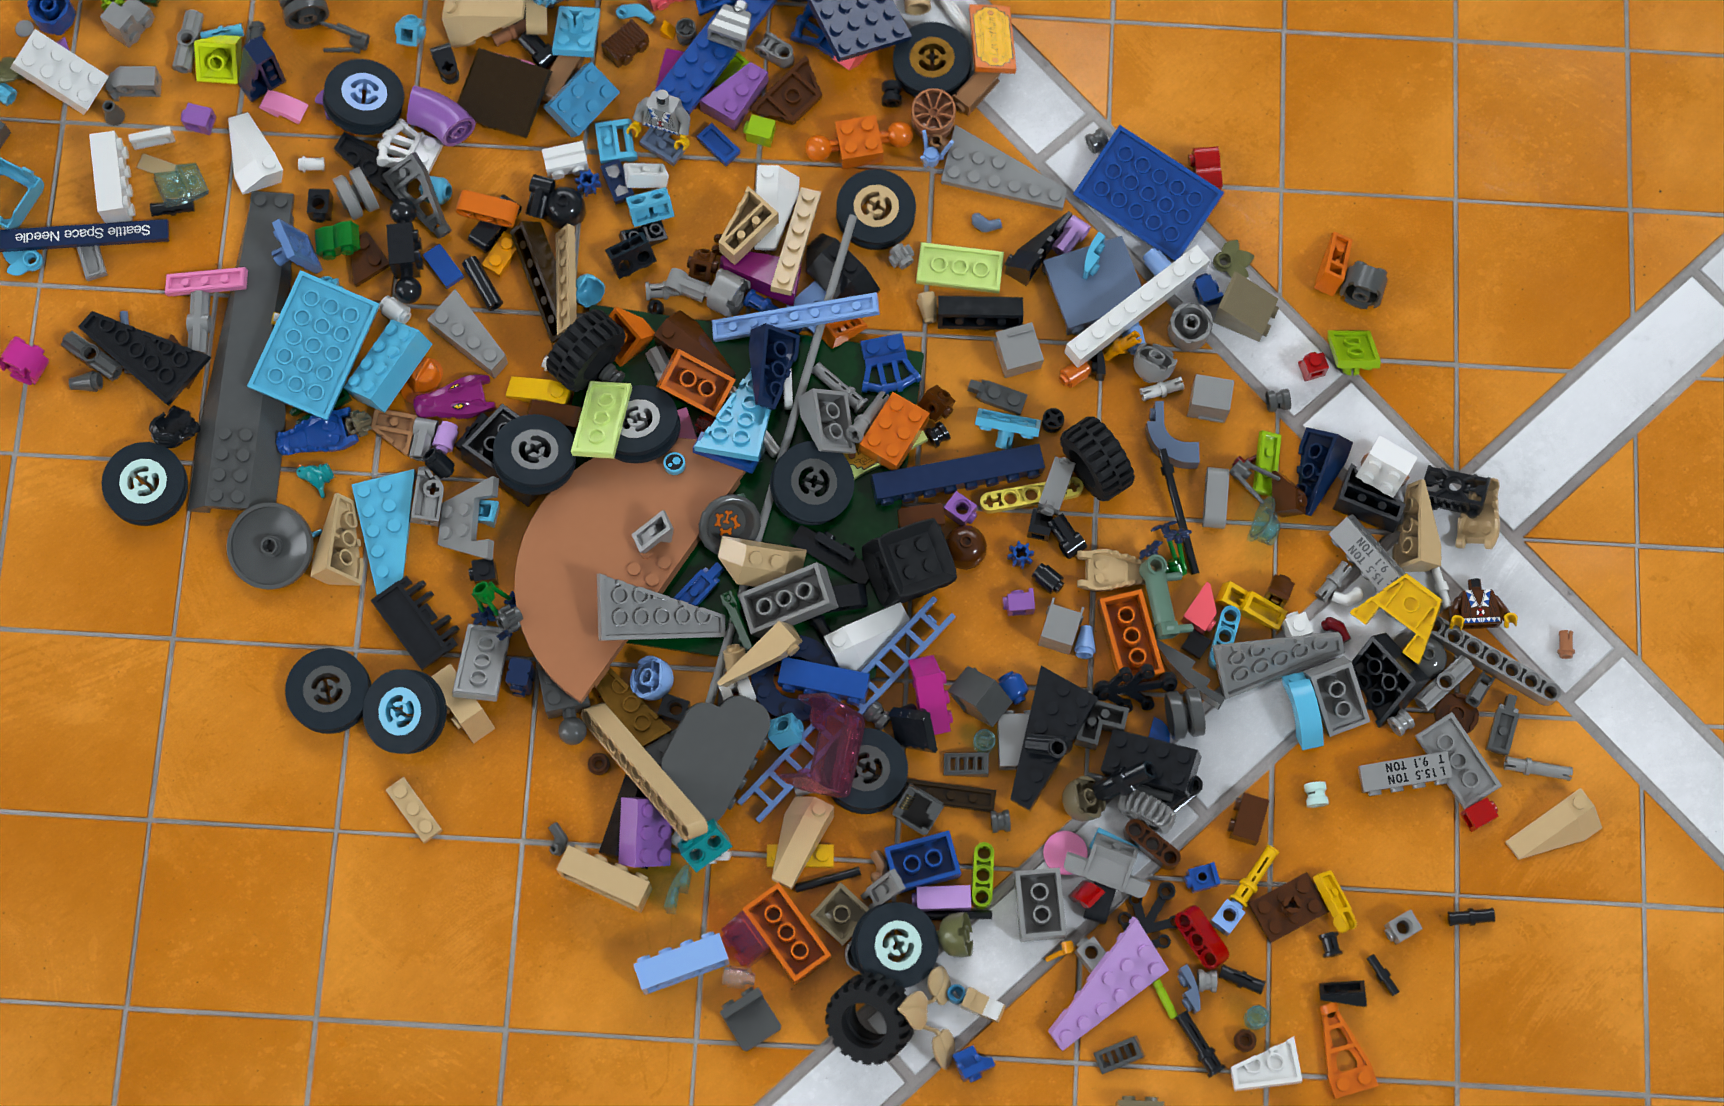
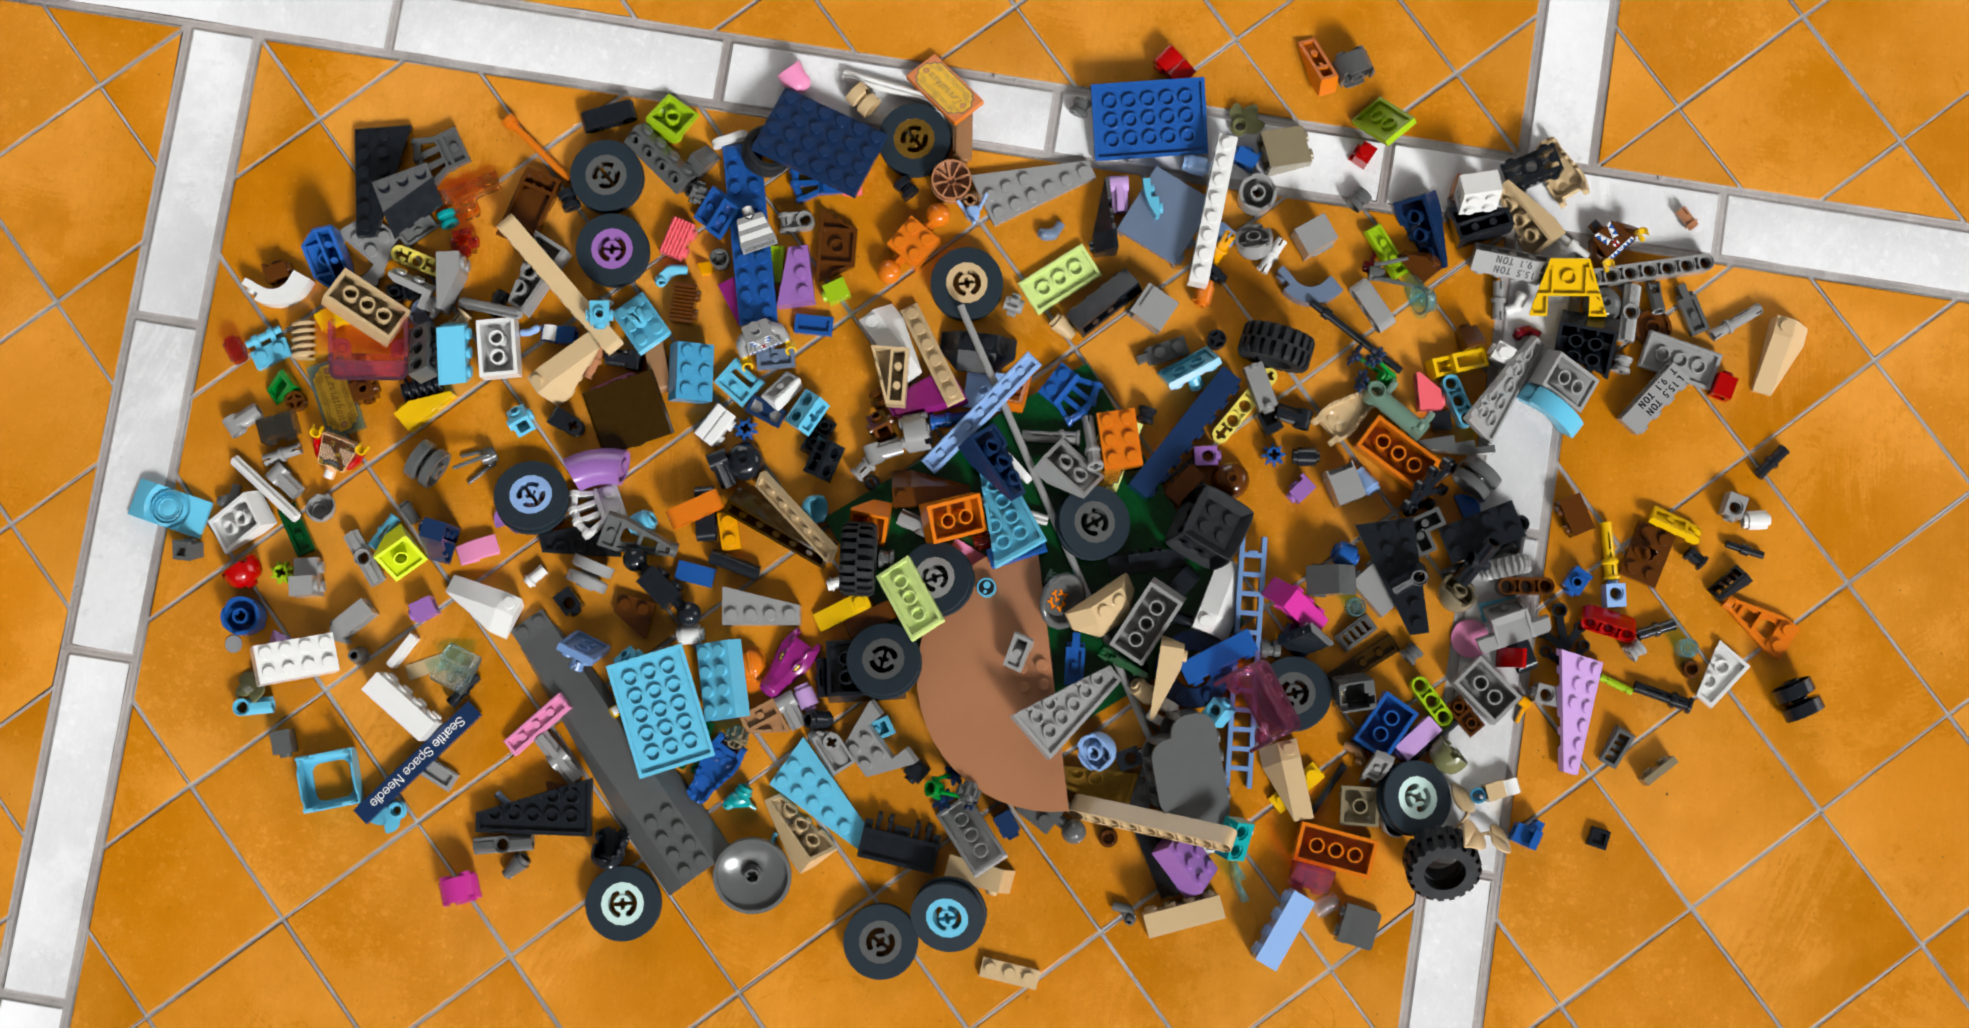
camera: 35 degrees left, 10 degrees up
green brick [315,221,360,260] -> none
reddish brown brick [917,385,956,422] -> none
sand blue slope [1177,964,1200,1014] -> none
light aqua wheel [1304,781,1329,808] -> none
none -> reddish brown slope [1446,694,1485,738]
none -> white brick [1740,510,1771,530]

